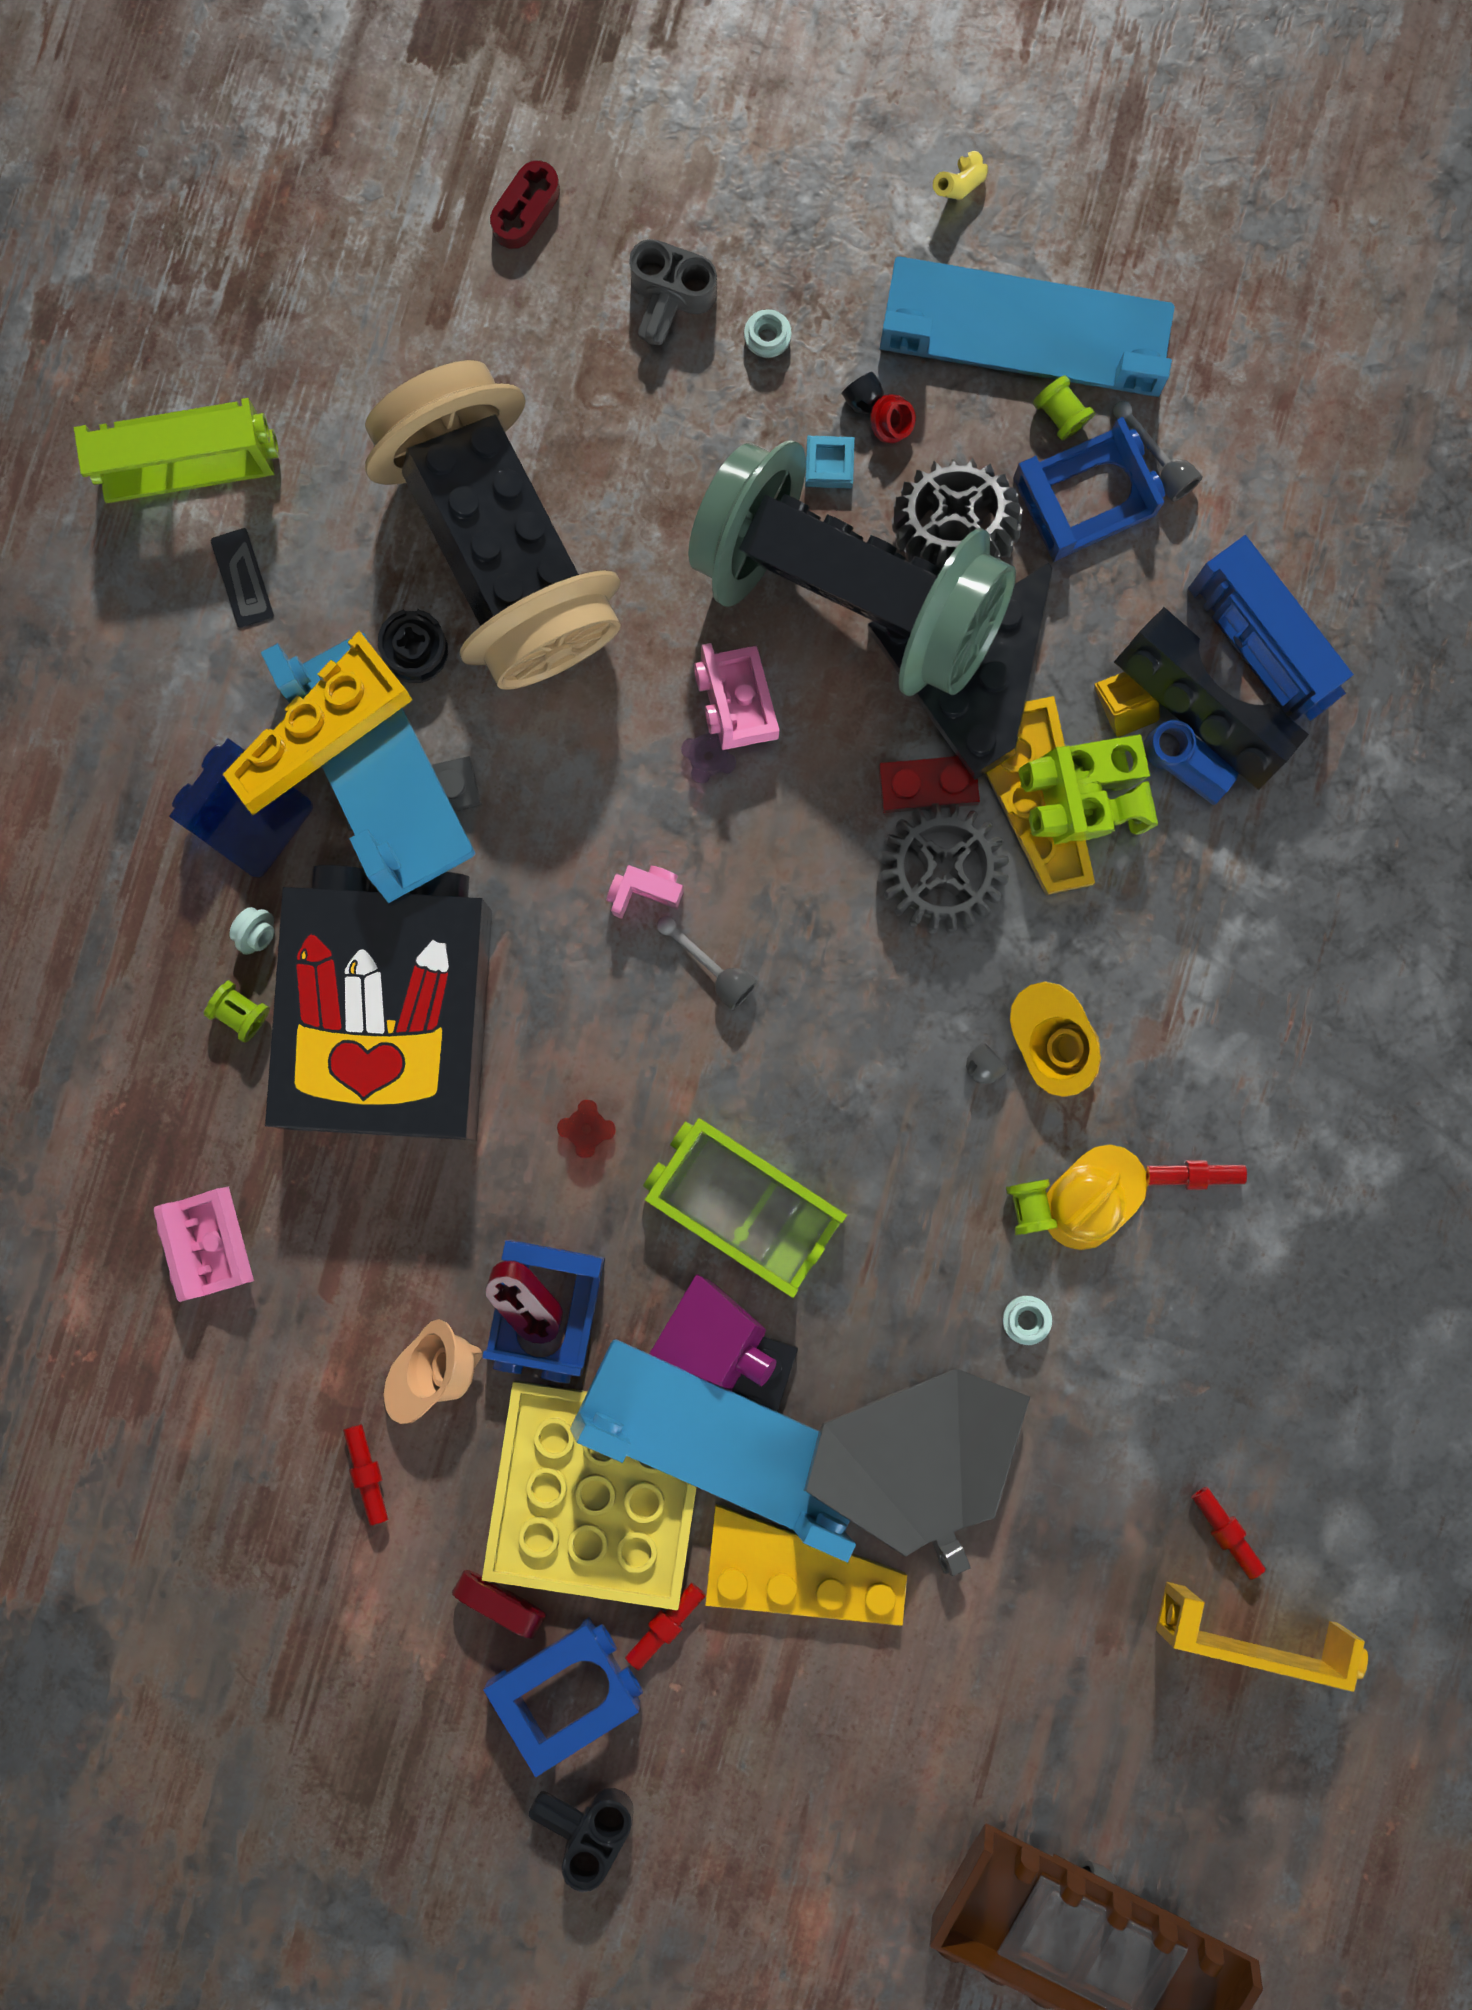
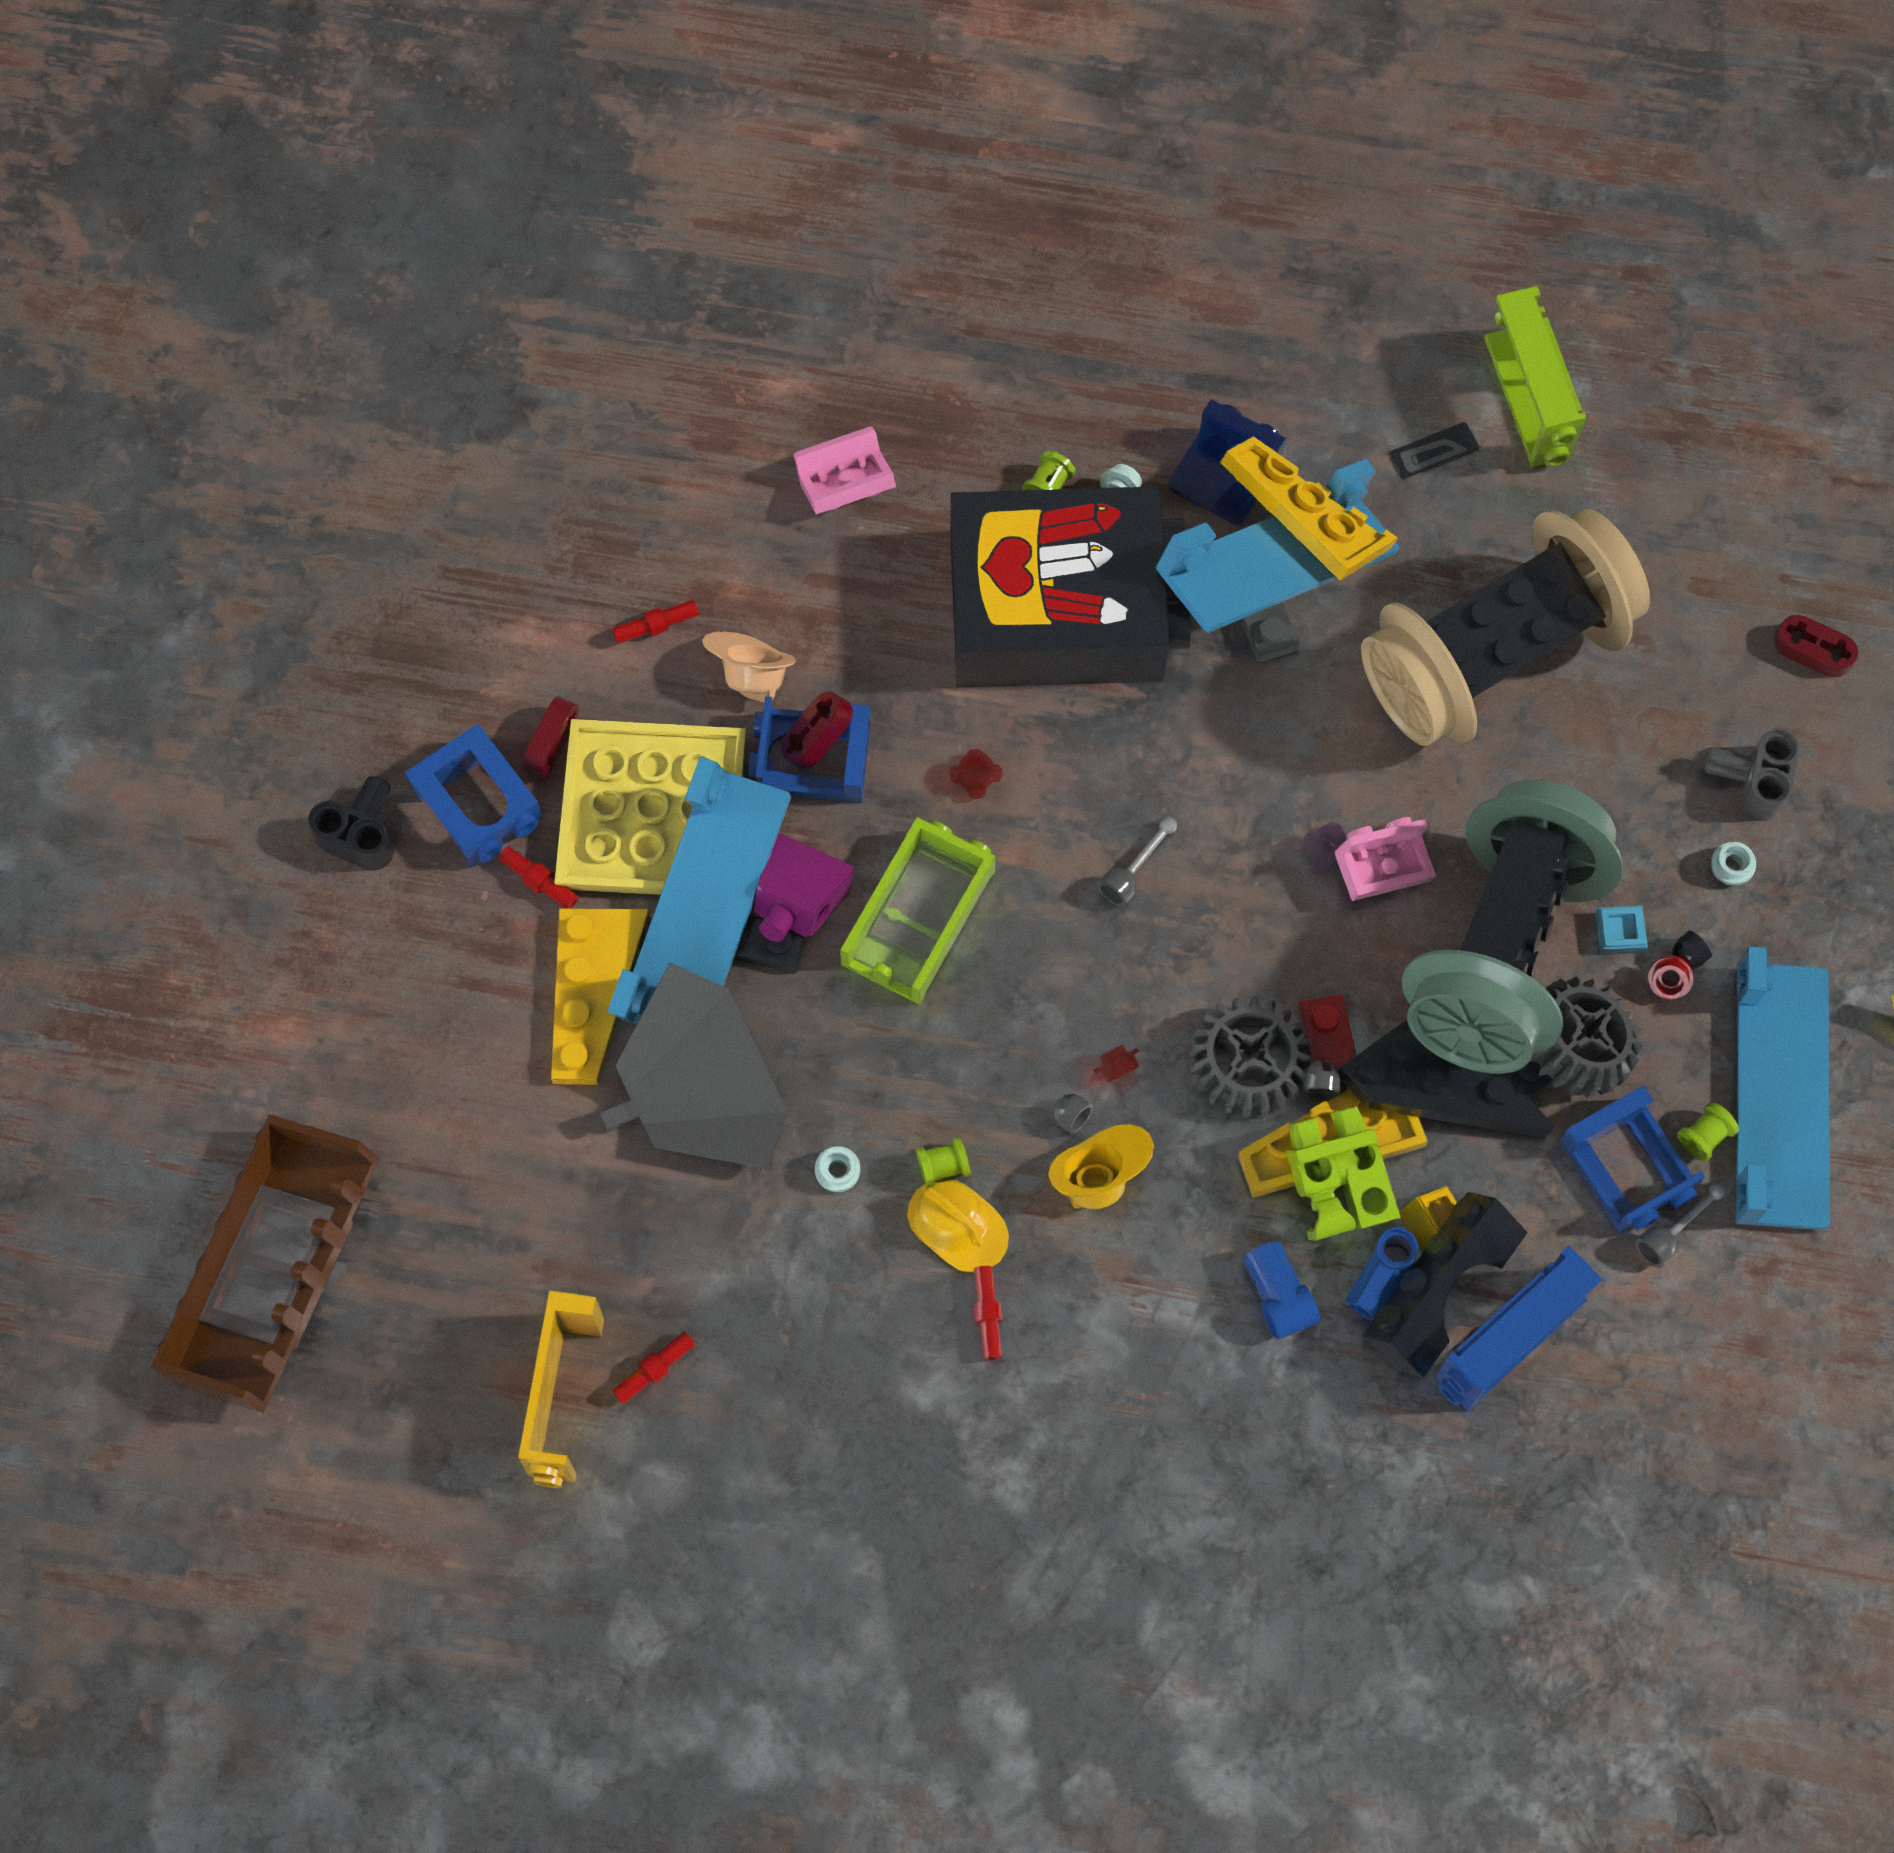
camera: 85 degrees right, 15 degrees down
black wheel [378,609,448,683] -> none
bright pink bracket [606,865,684,919] -> none
none -> clear red plate [1093,1044,1140,1083]
none -> blue piece [1243,1241,1321,1340]
none -> dark grey hinge [1303,1060,1341,1095]

